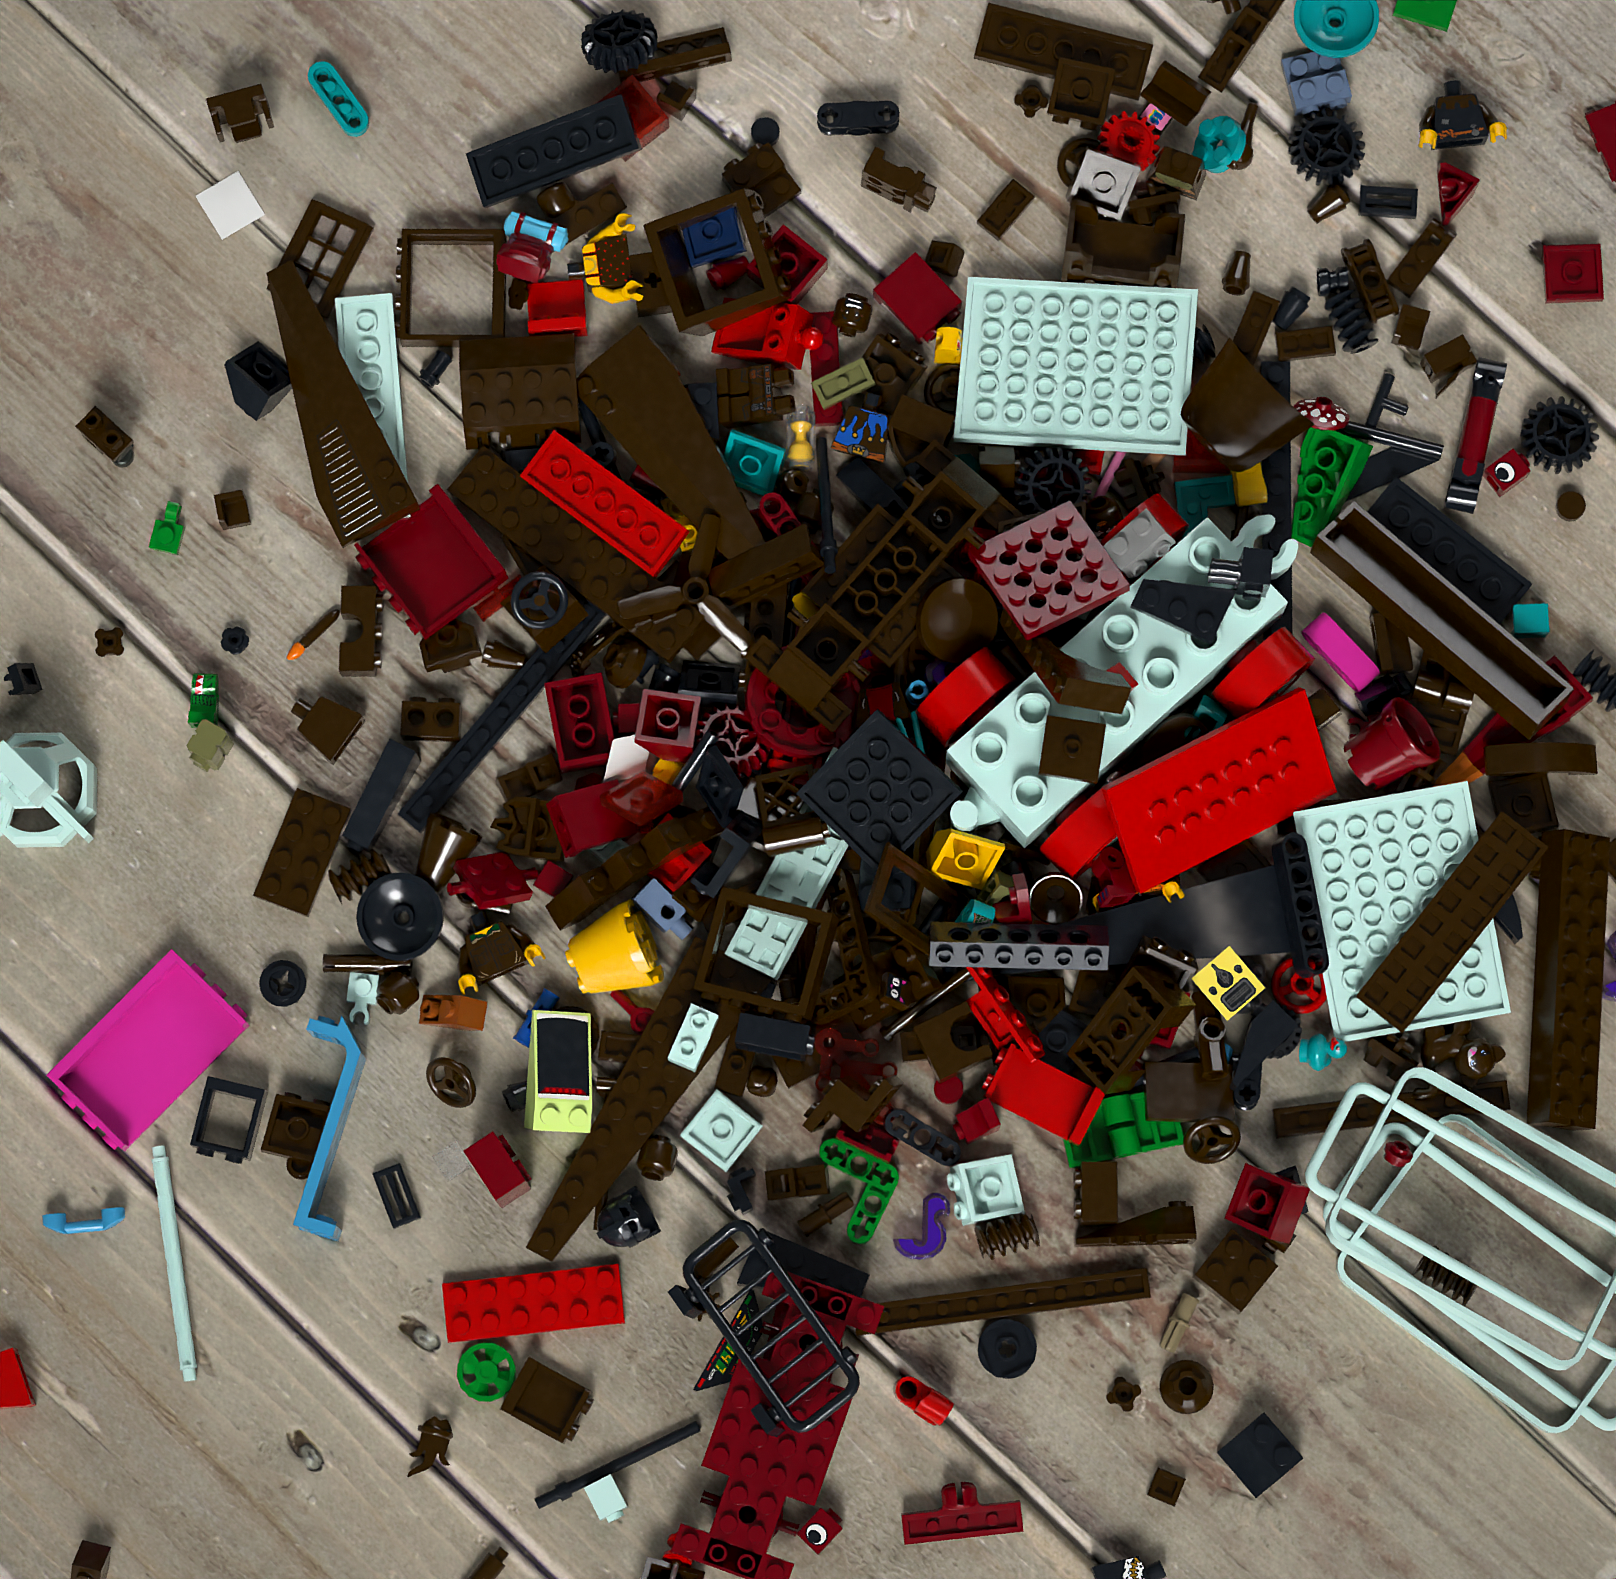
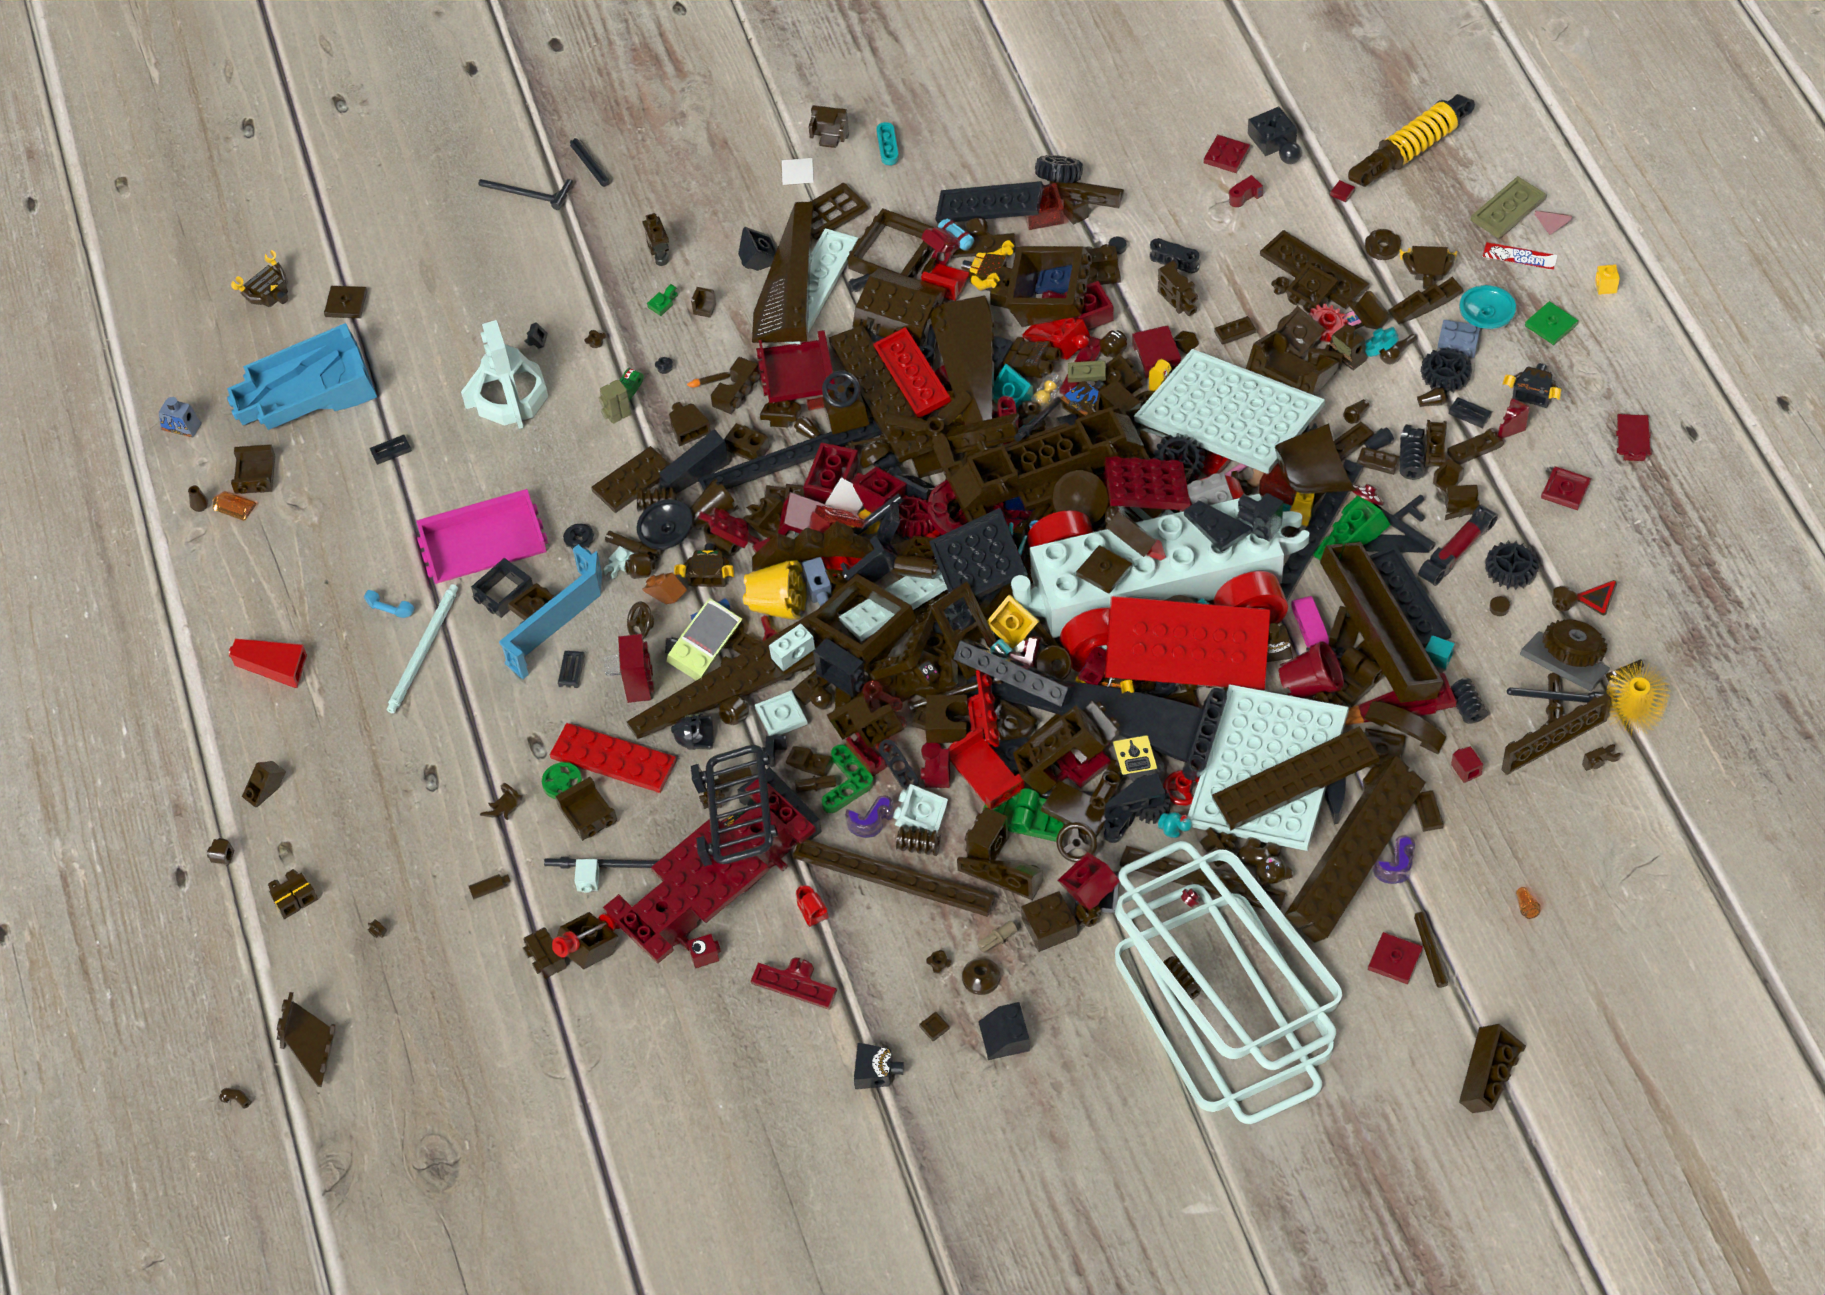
camera: 30 degrees right, 25 degrees down
black plate [977,1319,1037,1379] -> none
dark red brick [1483,449,1531,497] -> none

